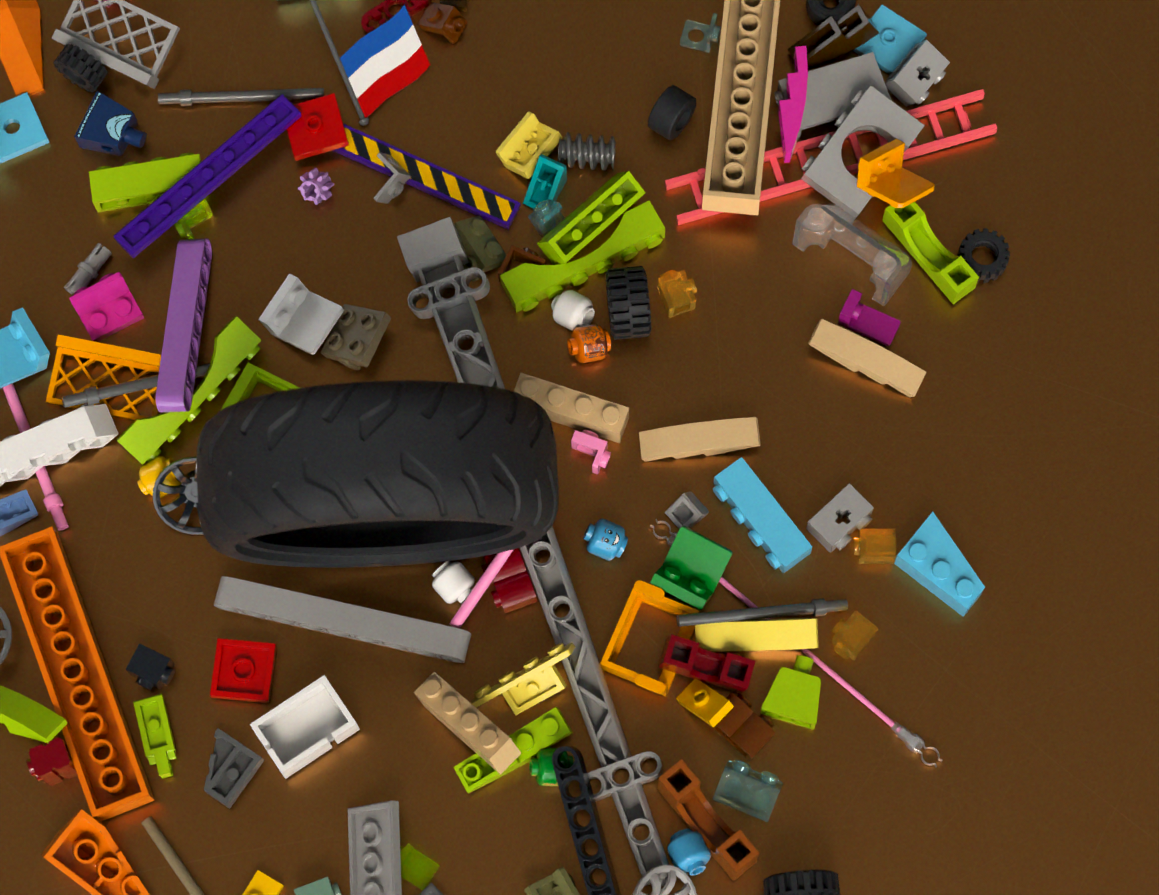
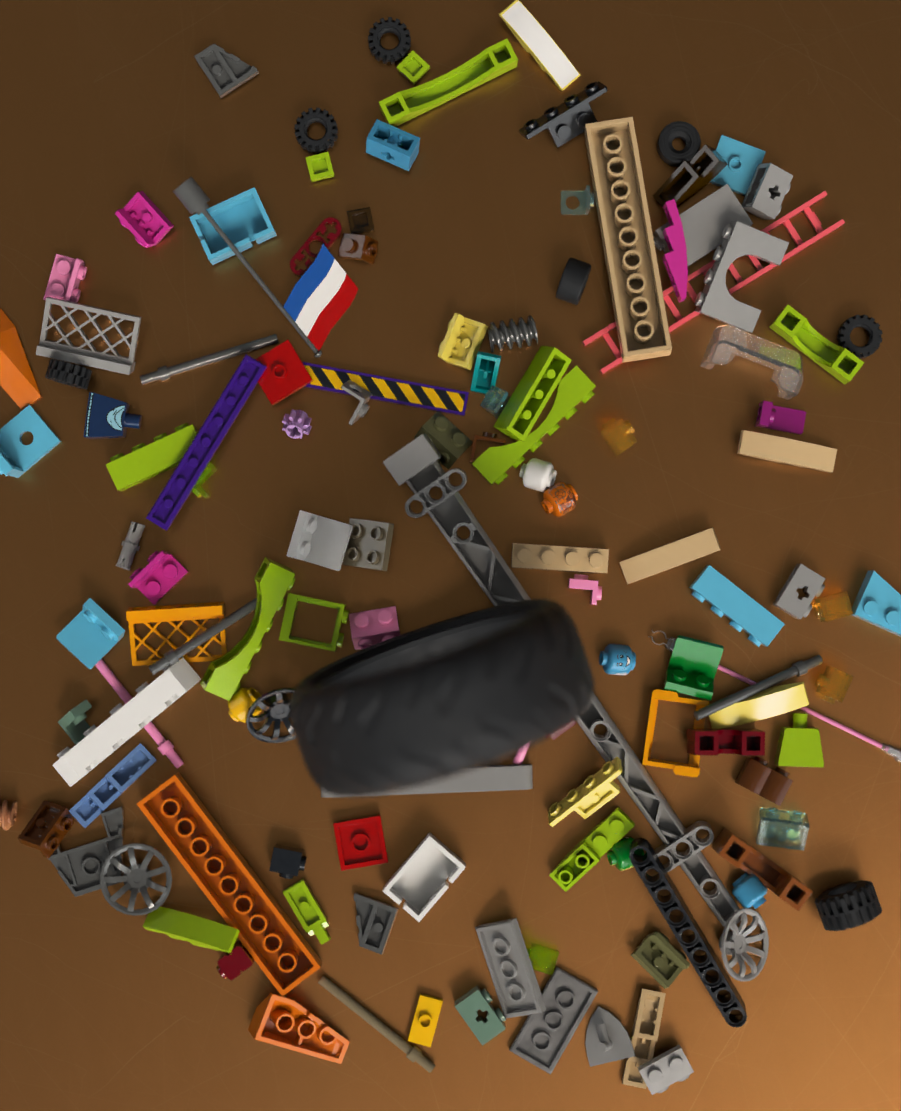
camera: 20 degrees left, 15 degrees up
medium lavender beam [156,238,212,413] -> none
tan brick [414,672,521,775] -> none
black tyre [606,266,651,340] -> none
light grey slope [665,492,709,529] -> none
yellow plate [676,679,734,728] -> none
light orange bracket [857,139,935,208] -> none

